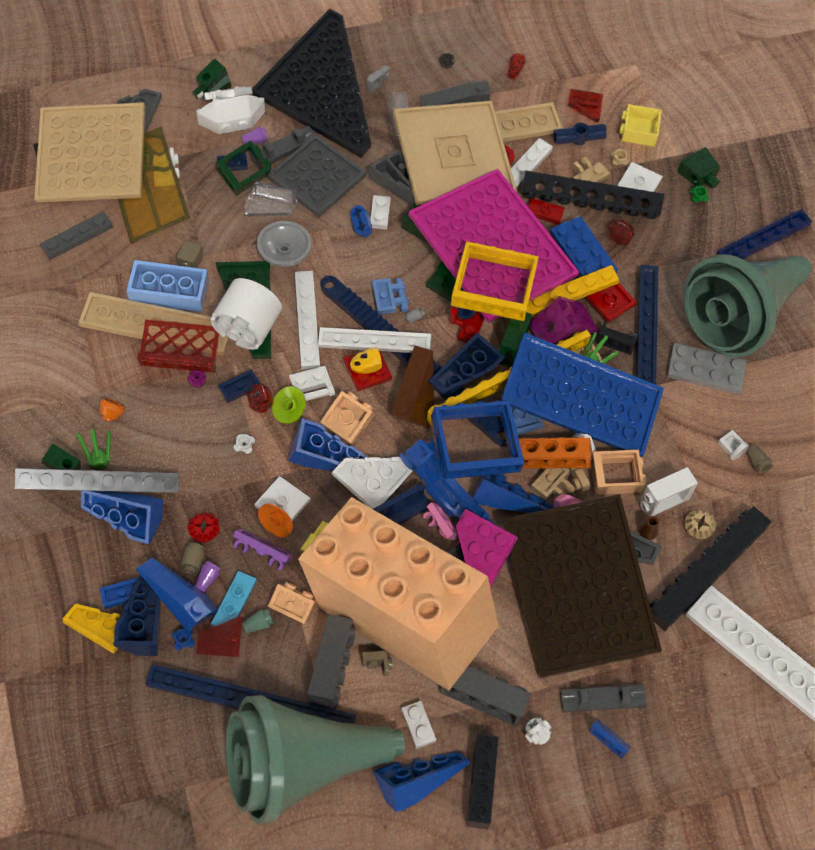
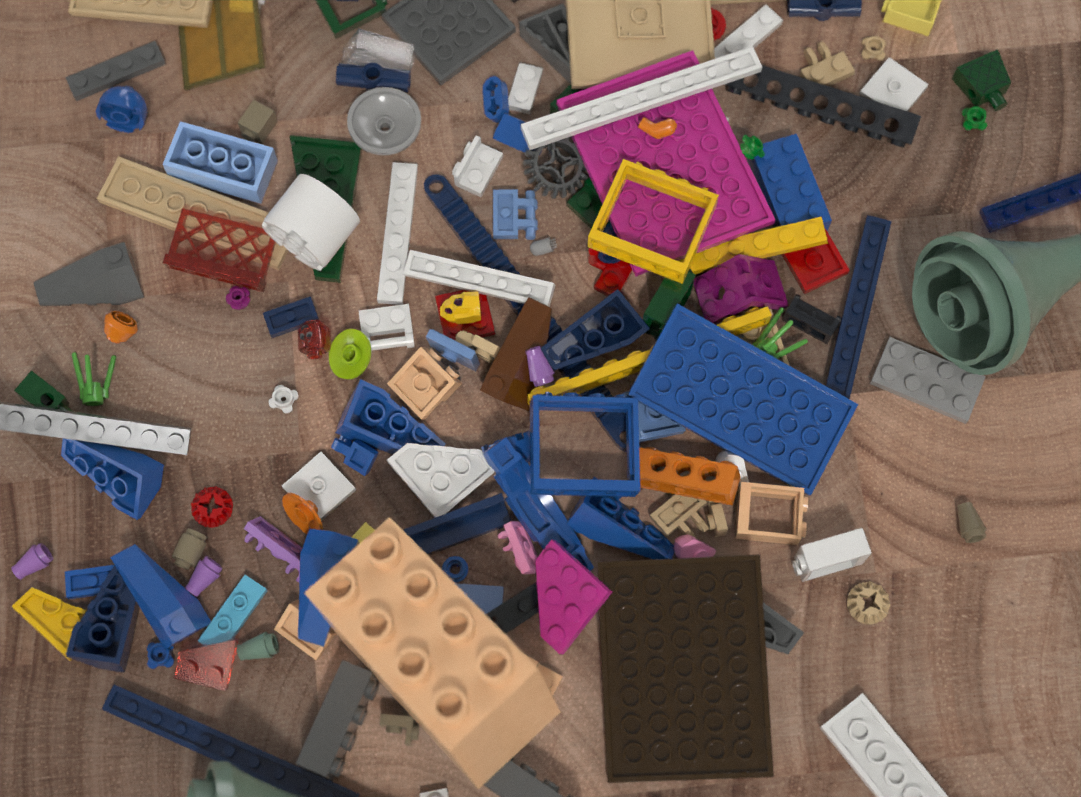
camera: 15 degrees right, 10 degrees up
red plate [528,198,565,225] -> none
clear red head [608,219,635,246] -> none
reddish brown cone [639,516,659,540] -> none
black brick [650,506,772,632] -> none
white tile [717,430,749,461] -> none
none -> medium lavender cone [11,543,53,580]
none -> dark grey wedge [33,242,144,306]
none -> blue cylinder [95,86,148,133]
none -> blue wedge [298,529,359,647]
none -> blue plate [331,435,379,476]
none -> dark blue piece [336,62,411,93]
none -> medium blue plate [426,329,480,372]
none -> white bracket [452,136,503,197]
none -> tan hinge [455,330,500,363]
none -> blue slope [493,113,542,155]
none -> white plate [521,46,762,150]
none -> dark grey gear [523,137,588,199]
none -> medium lavender cone [525,346,555,387]
none -> orange arm [638,117,677,139]
none -> green plate [740,135,765,160]

